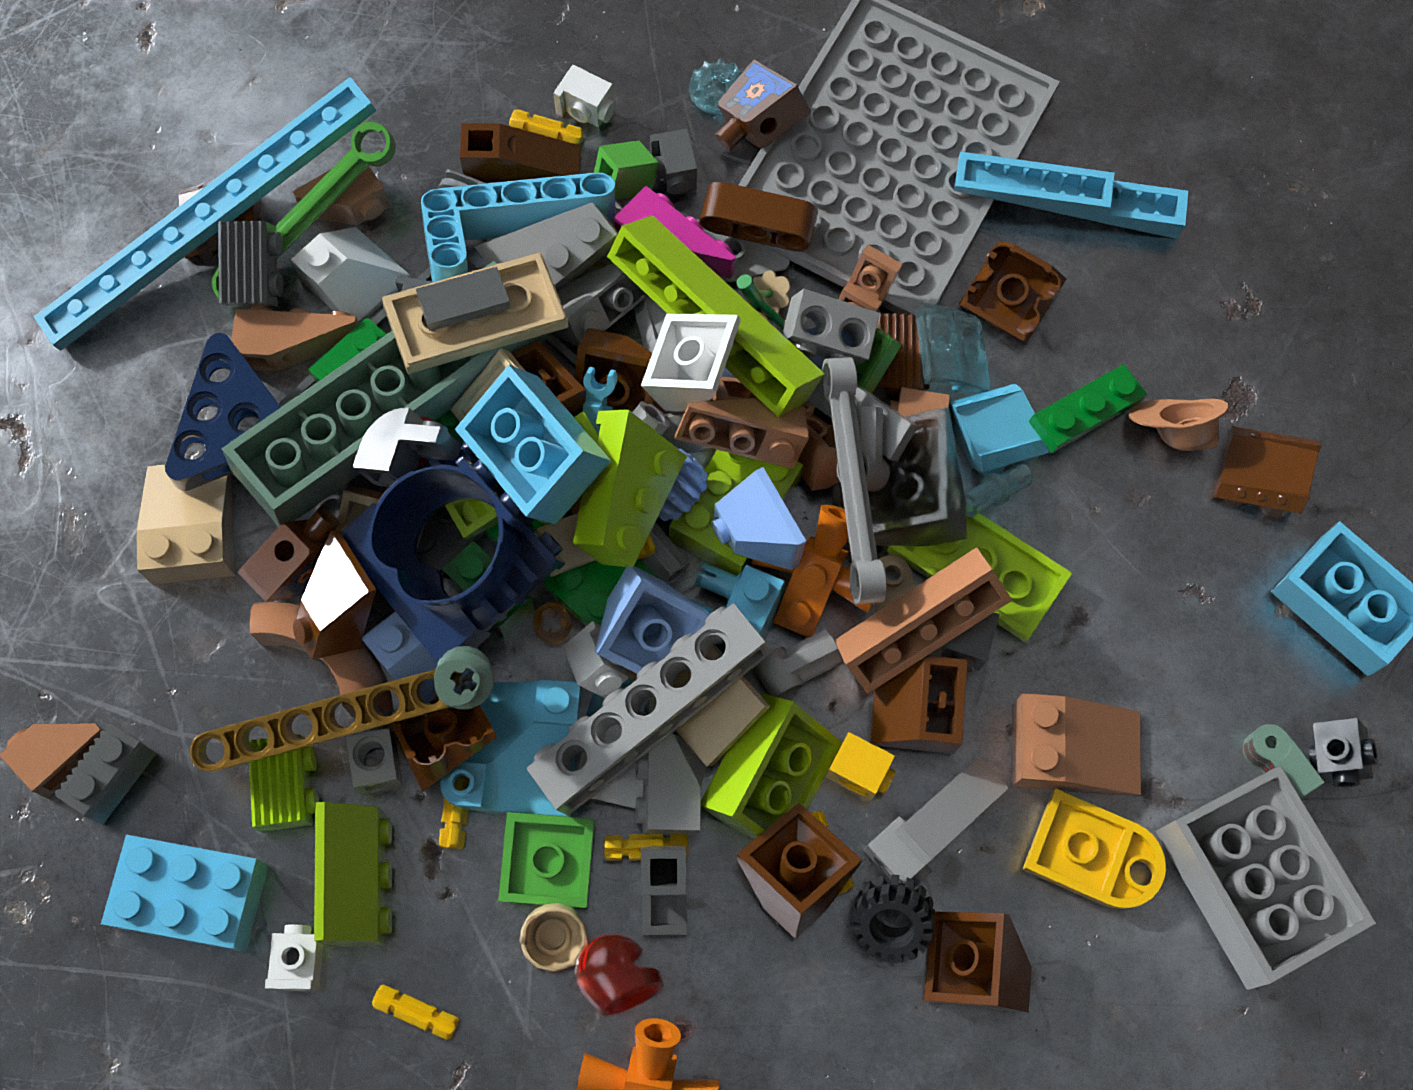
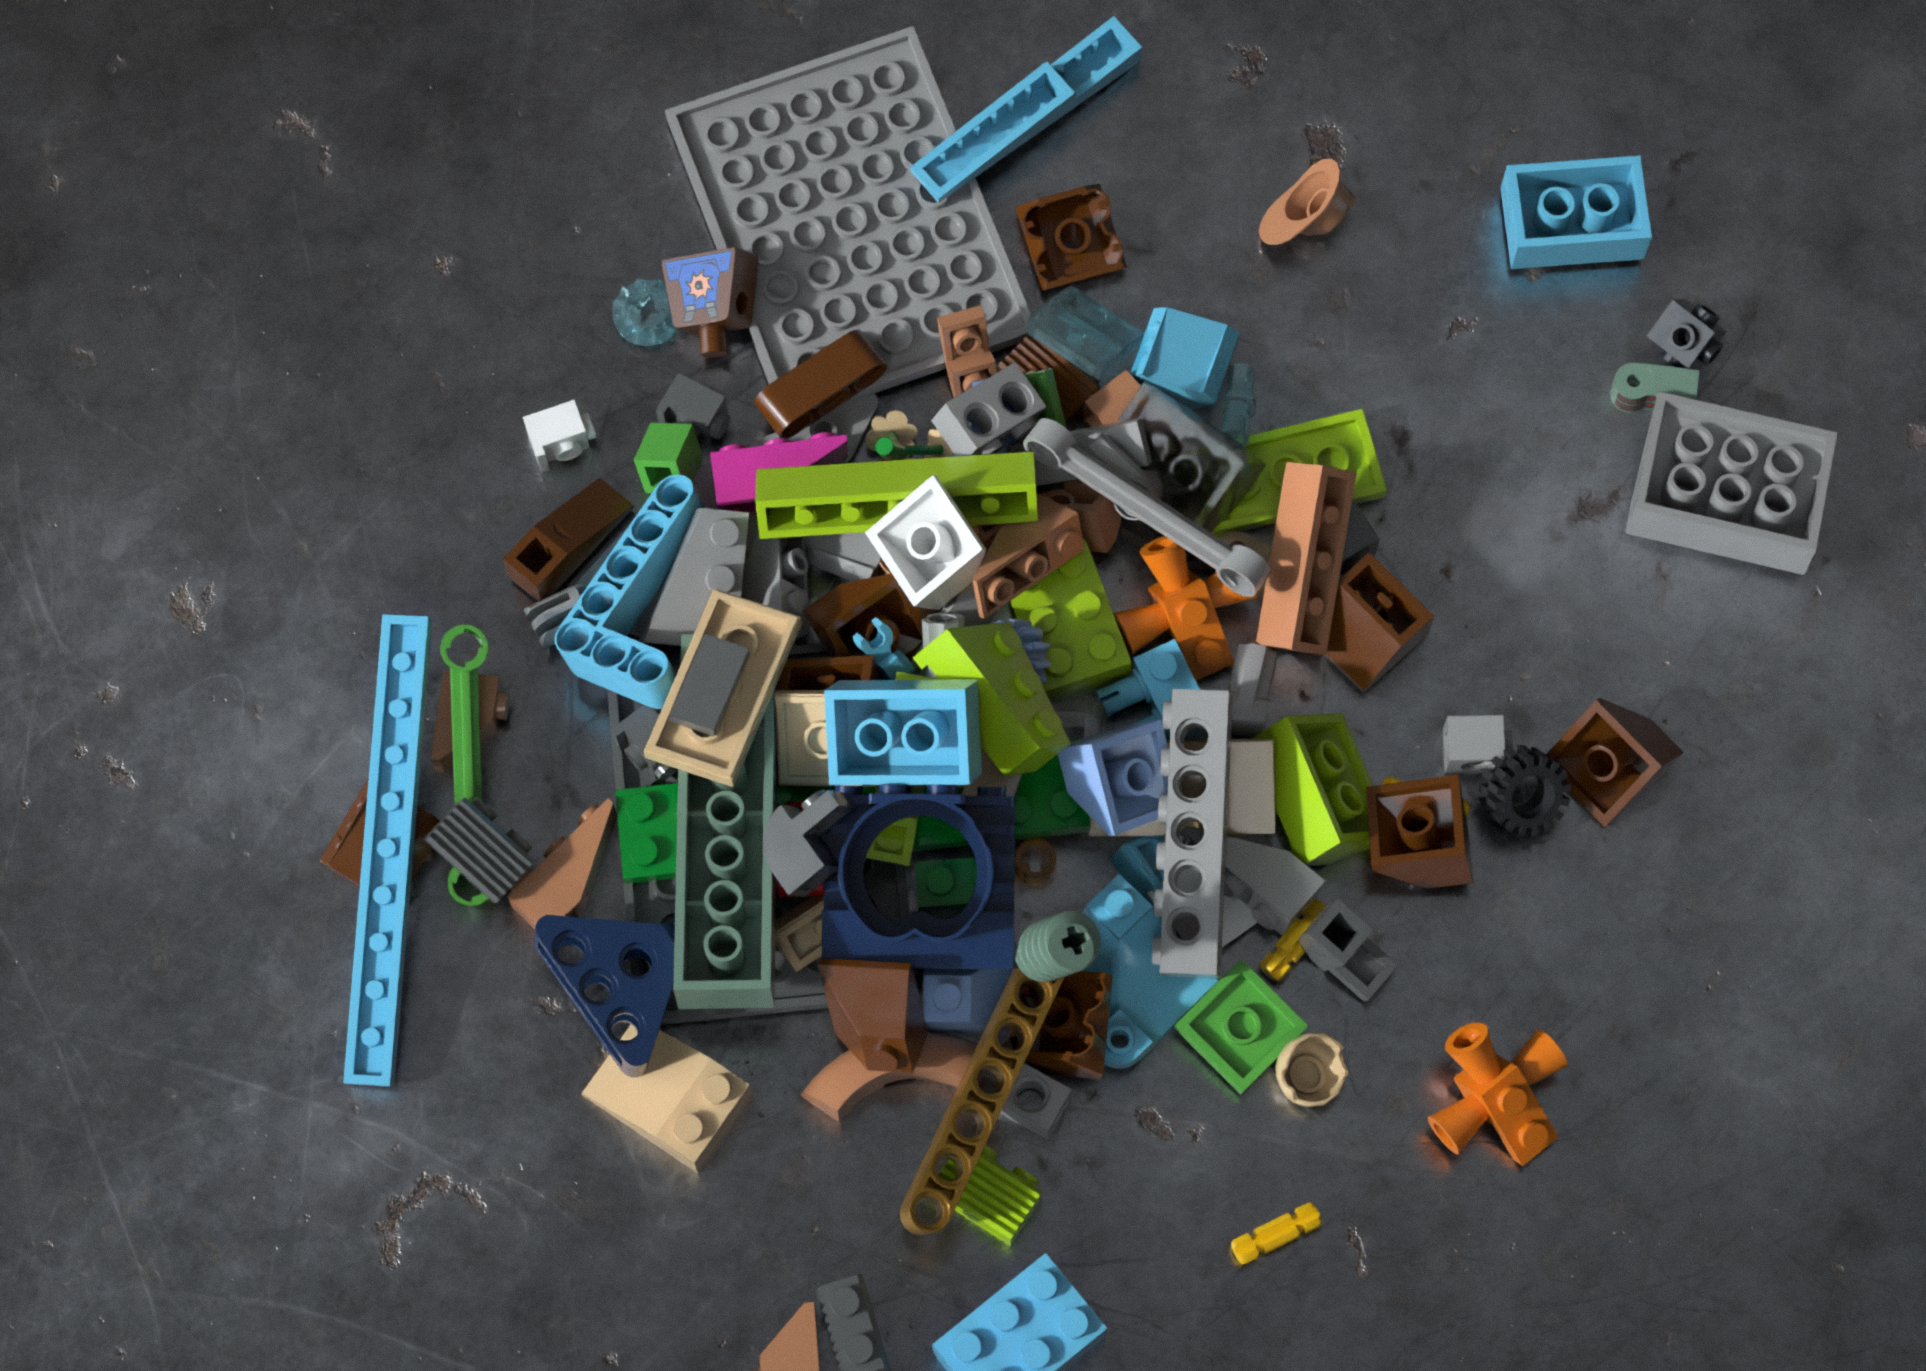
camera: 45 degrees left, 0 degrees up
reddish brown torso [238,508,339,602] -> none
white brick [265,925,323,992] -> none
white slope [291,227,411,323] -> none
lime slope [314,802,392,948] -> none
yellow axle [439,777,470,850] -> none
yellow axle [509,109,583,145] -> none
white brick [562,621,629,698] -> none
clear red helmet [575,934,664,1016] -> none
light blue slope [711,467,806,570] -> none
yellow brick [826,732,896,801] -> none
light grey tile [895,756,1009,865] -> none
nougat slope [1012,693,1141,796] -> none
yellow plate [1022,788,1166,910] -> none
green plate [1028,364,1148,453] -> none
reddish brown slope [1214,426,1322,519] -> none

